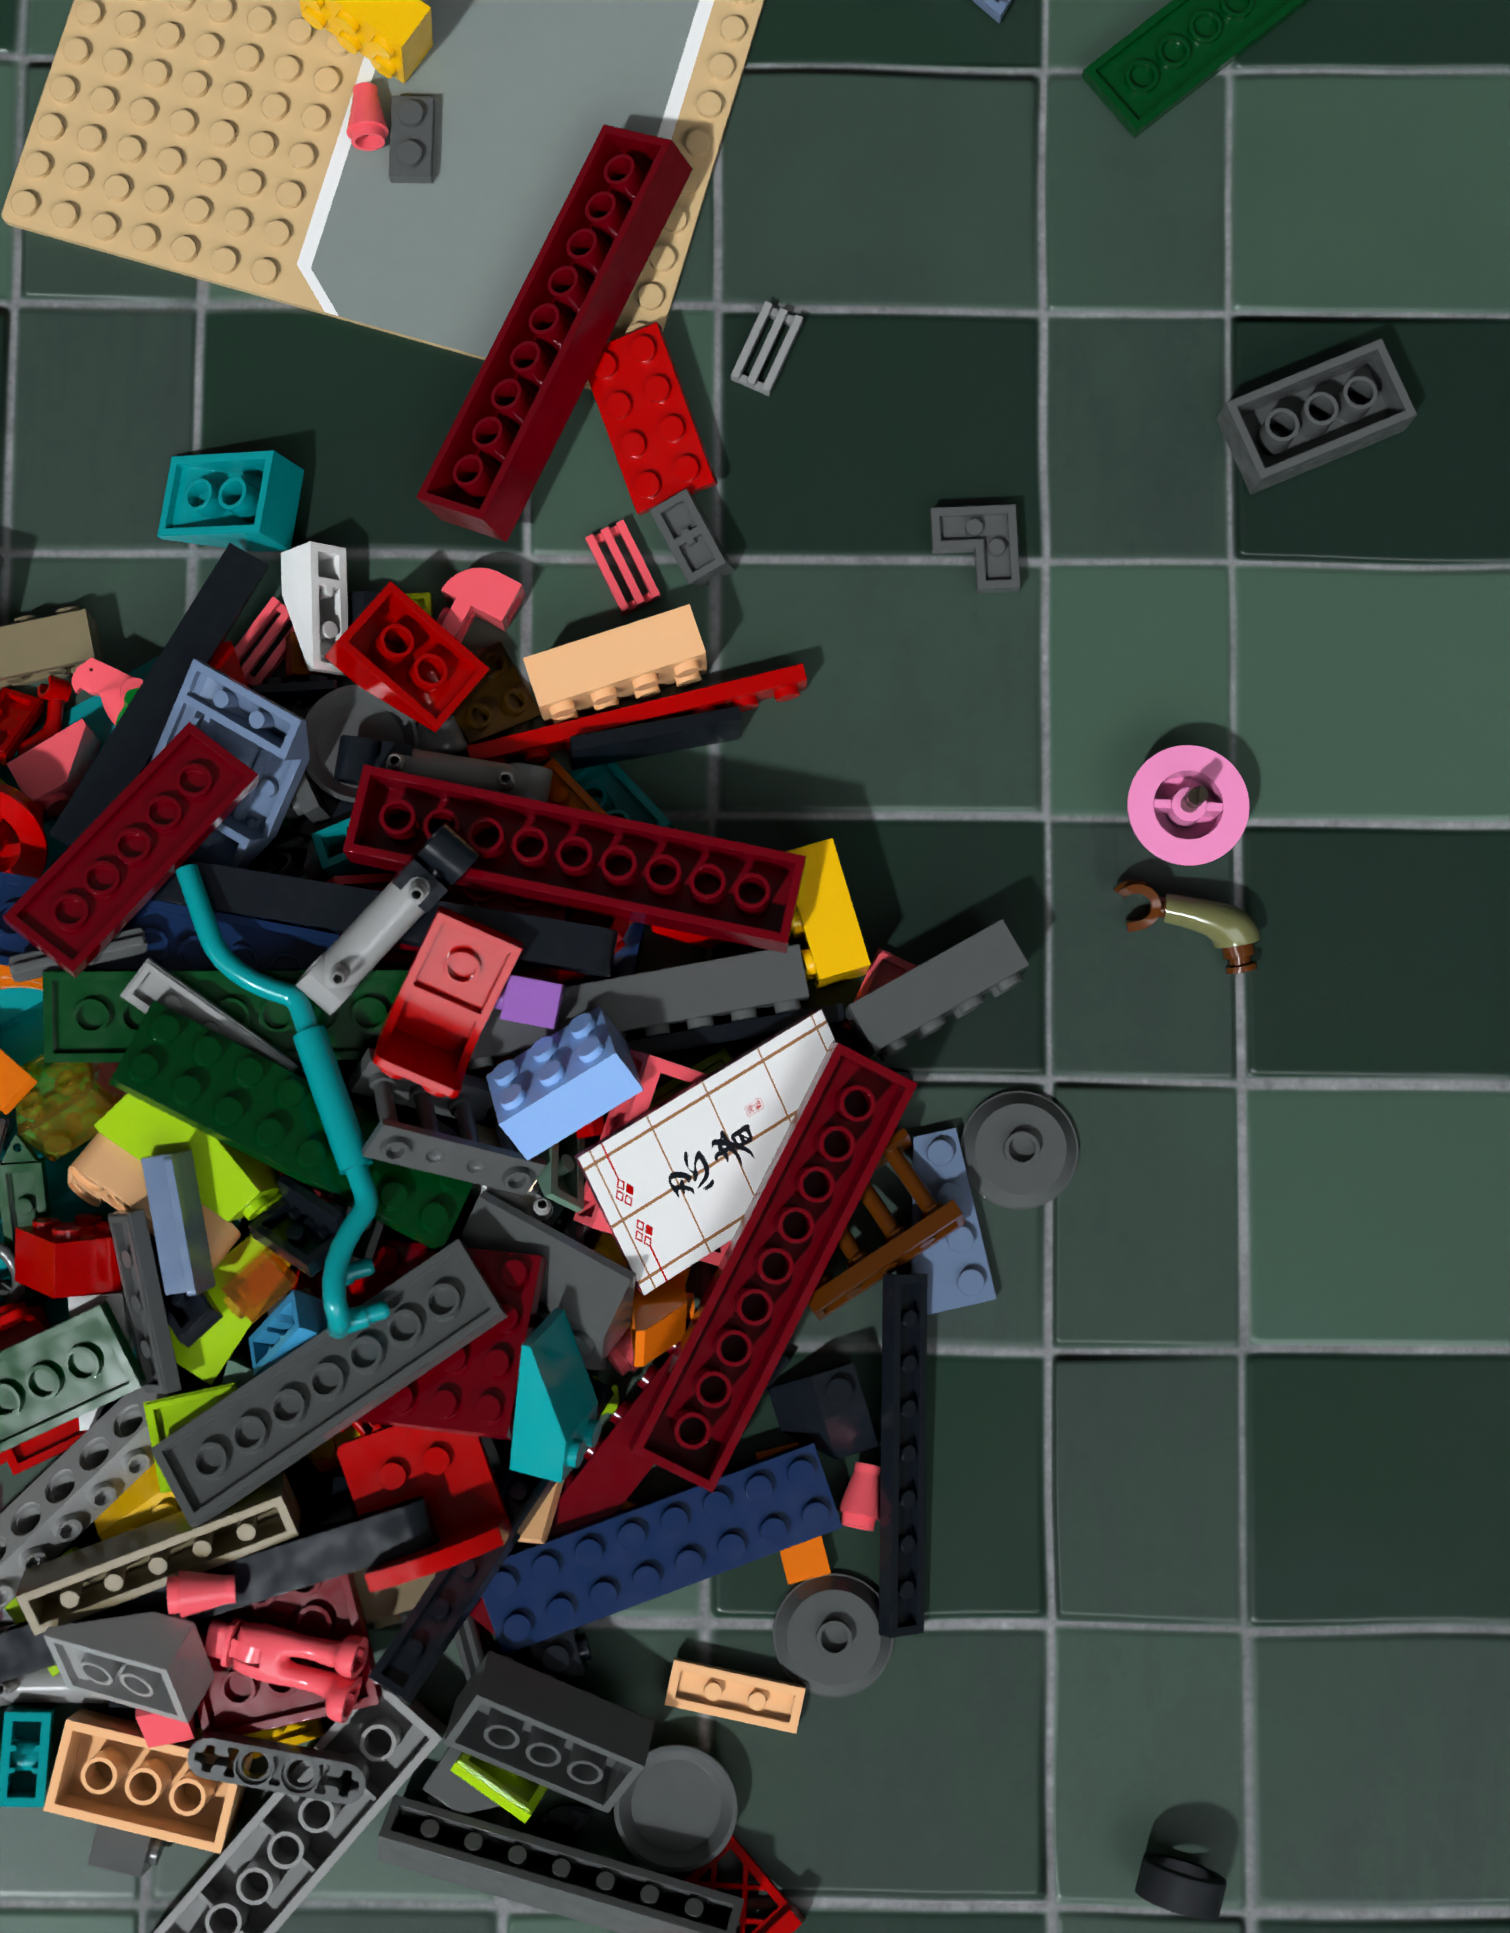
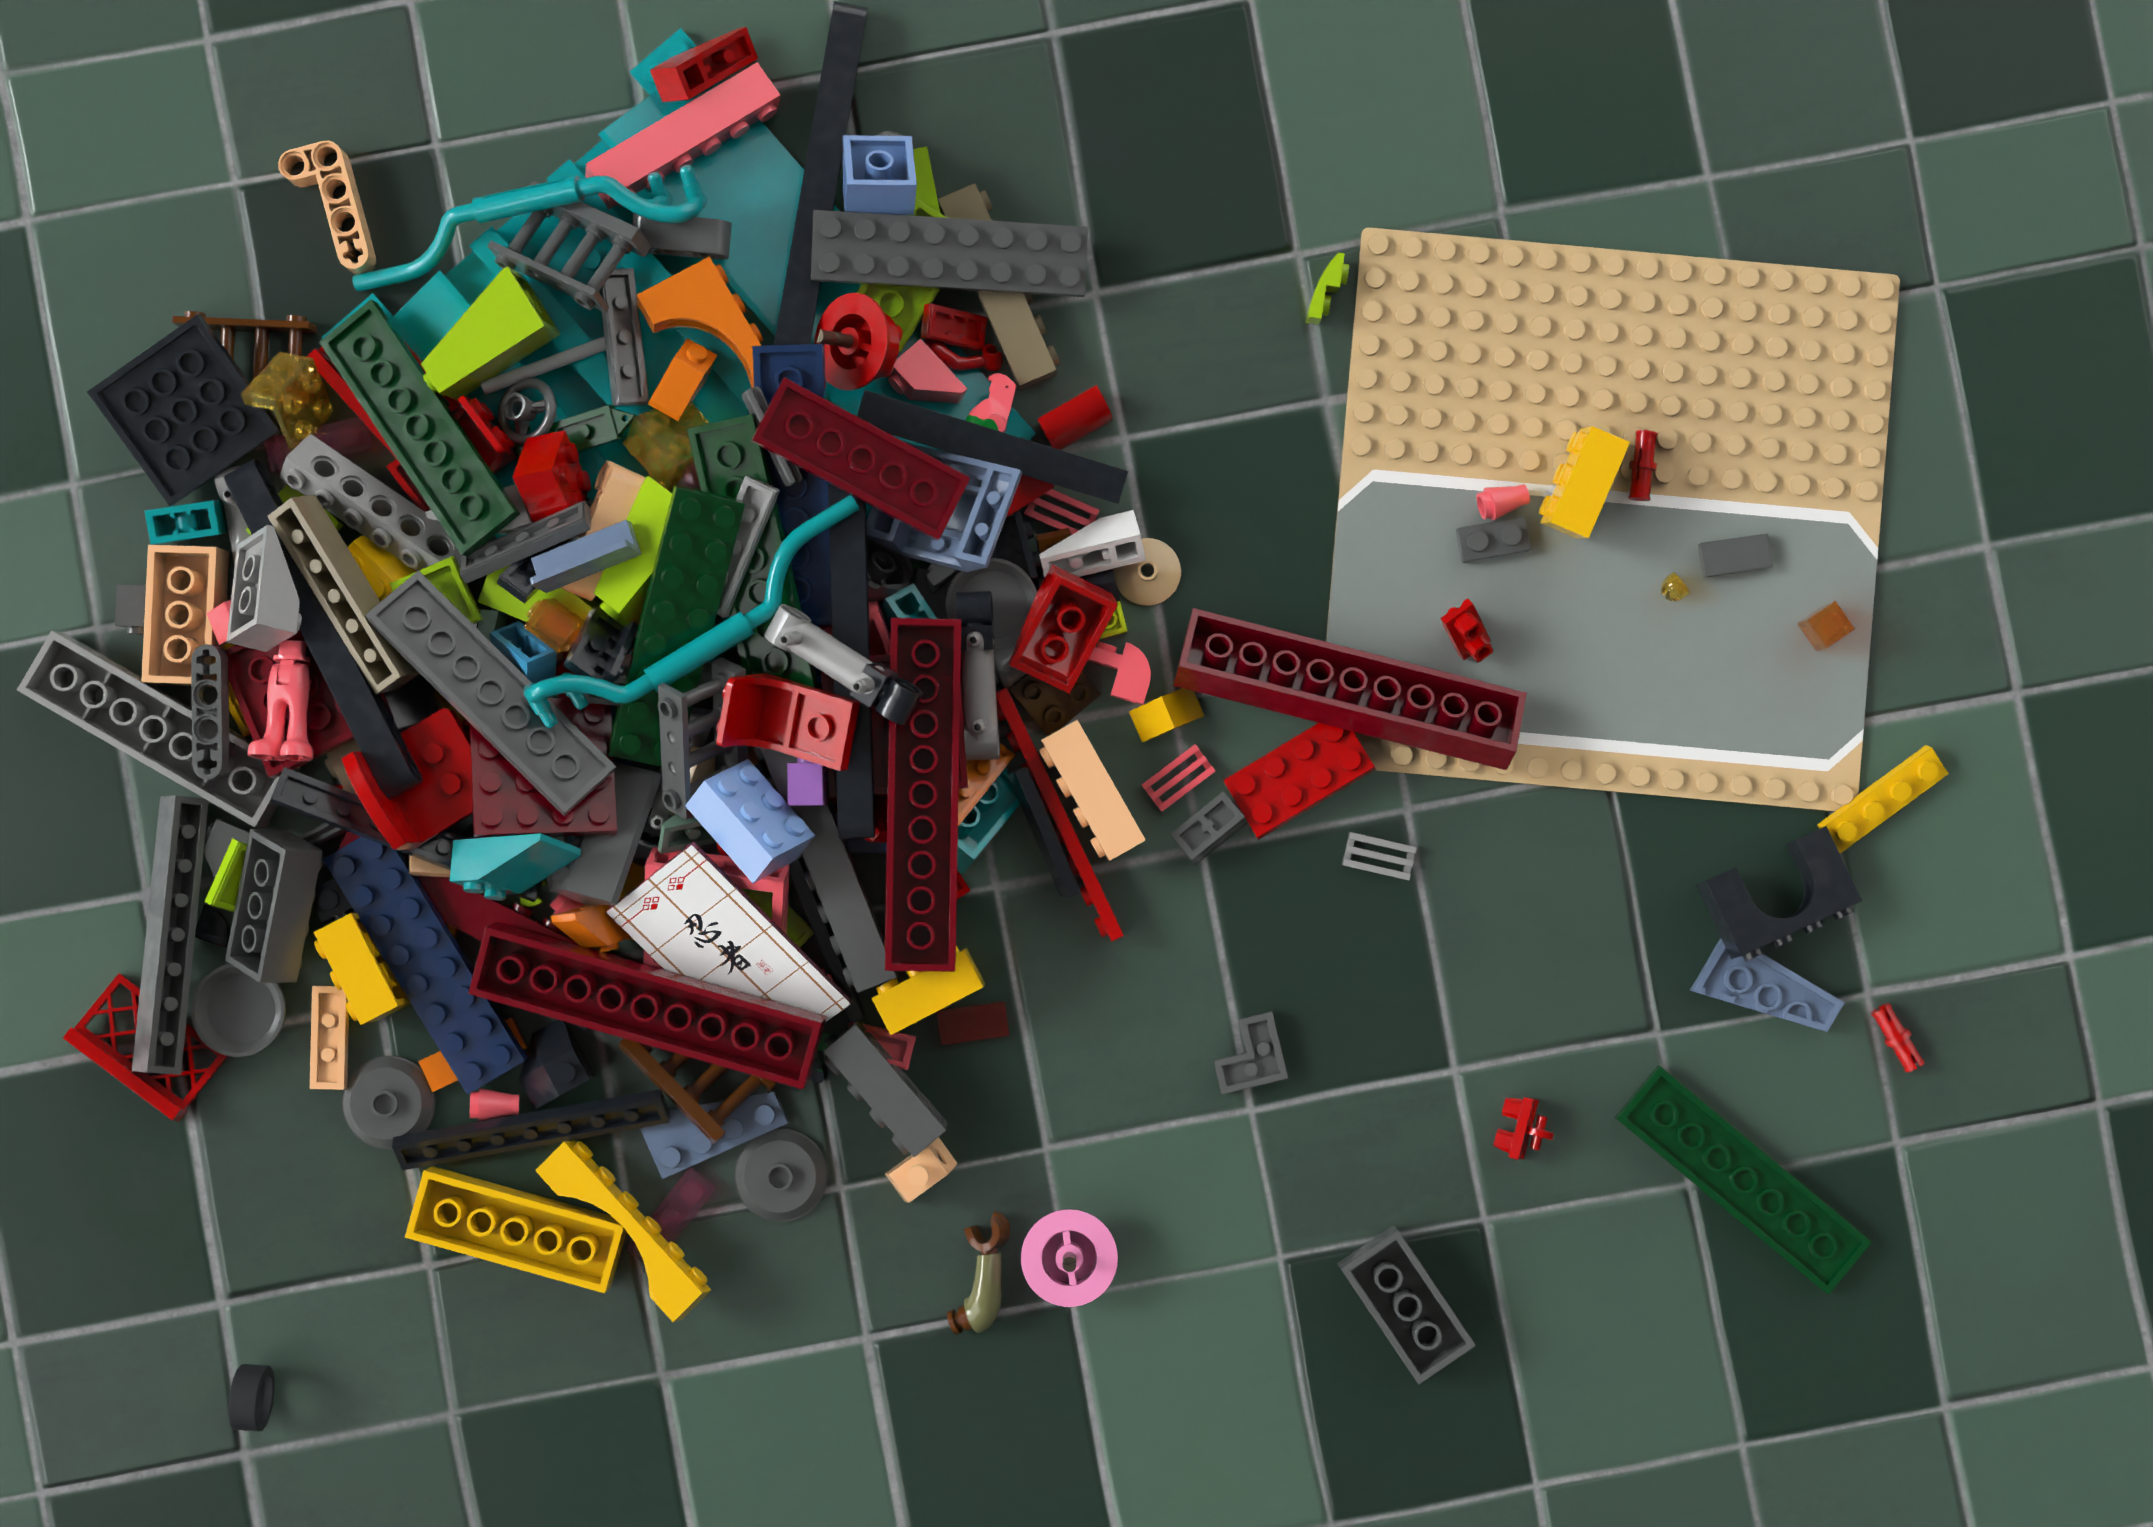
camera: 75 degrees right, 5 degrees up
teal slope [157,450,304,552] -> none
coral cone [167,1570,236,1618] -> none
none -> yellow brick [314,913,411,1025]
none -> yellow brick [405,1166,627,1293]
none -> yellow arch [535,1140,712,1322]
none -> clear pink plate [626,1167,717,1263]
none -> light nougat torso [885,1137,958,1203]
none -> clear red tile [937,1001,1009,1045]
none -> red brick [1037,385,1113,450]
none -> tan dish [1113,538,1181,606]
none -> yellow slope [1129,688,1204,743]
none -> lime slope [1306,253,1349,325]
none -> red hips [1440,598,1494,663]
none -> red hips [1493,1097,1554,1160]

